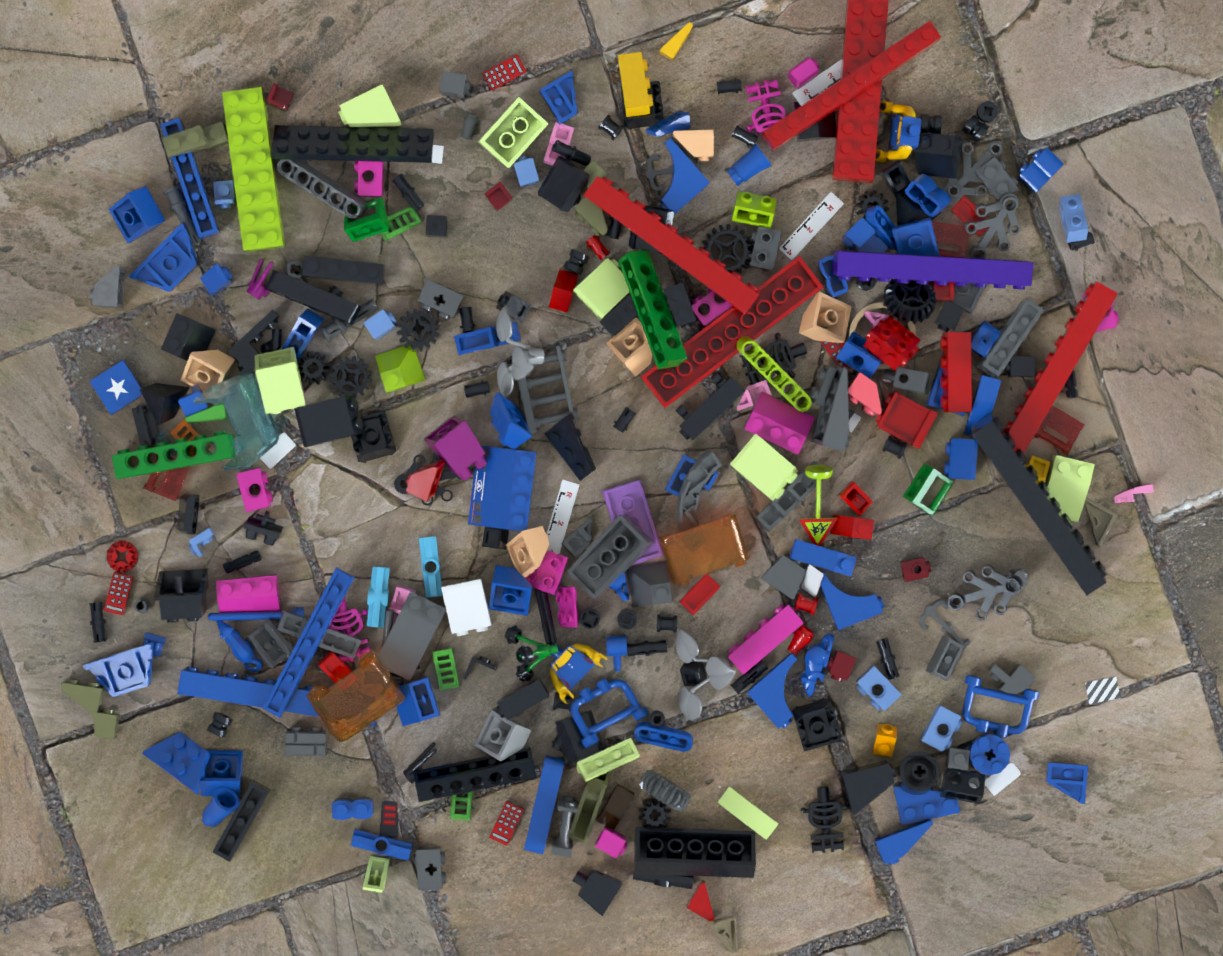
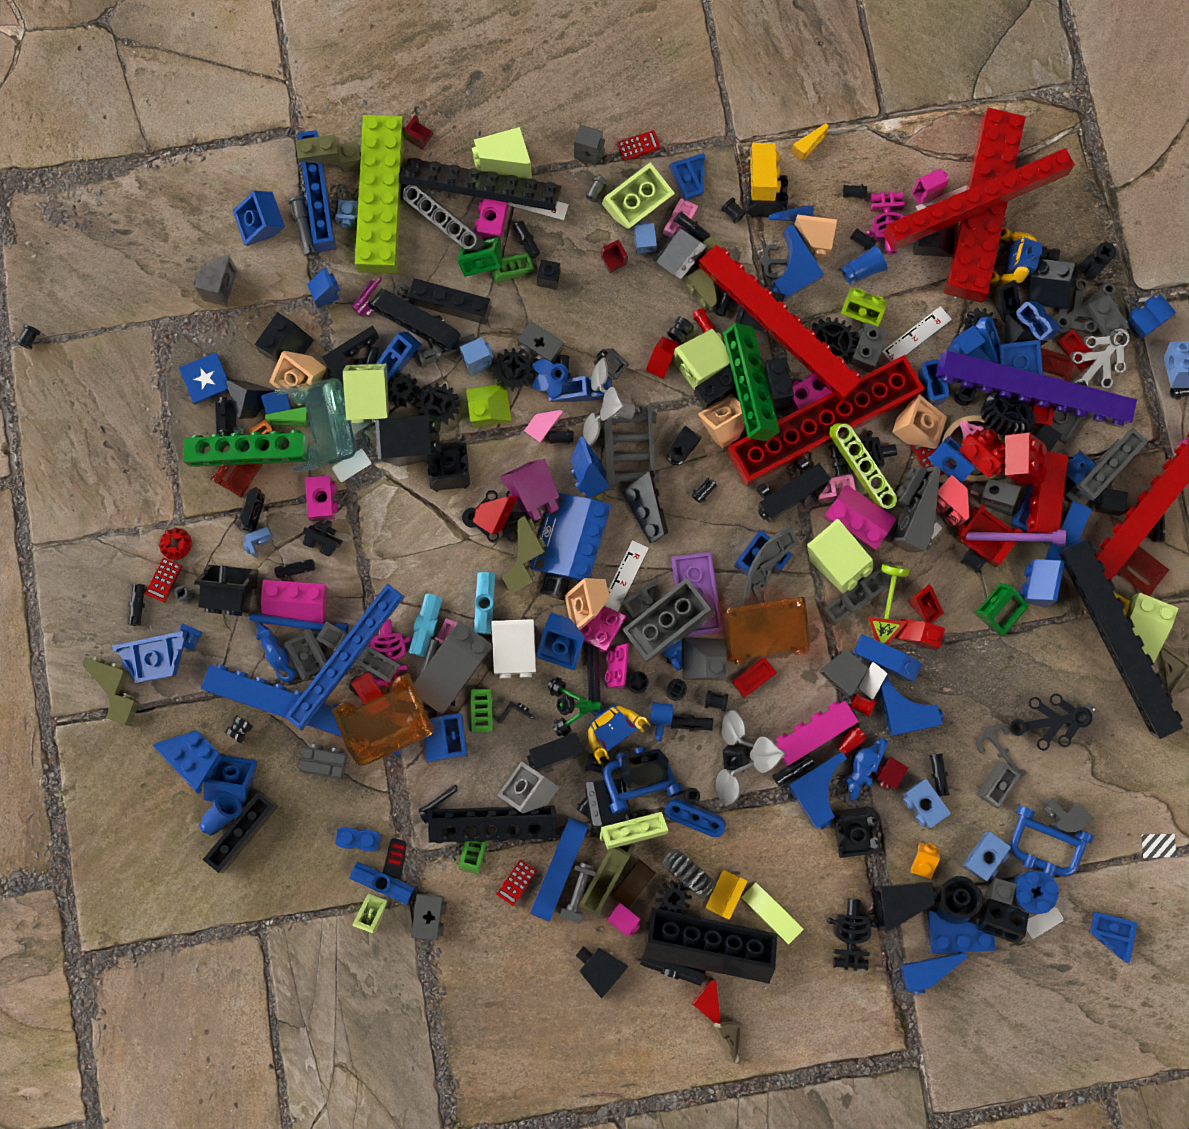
camera: 10 degrees right, 10 degrees down
blue wing [129,223,198,292] -> none
dark red brick [900,557,931,582] -> none
none -> olive arch [502,516,546,594]
none -> bright pink slope [524,410,564,442]
none -> blue plate [532,360,568,399]
none -> black brick [620,749,669,789]
none -> black piece [668,426,702,466]
none -> yellow panel [706,870,747,920]
none -> medium lavender piece [964,530,1066,546]
none -> brick [1005,433,1047,485]

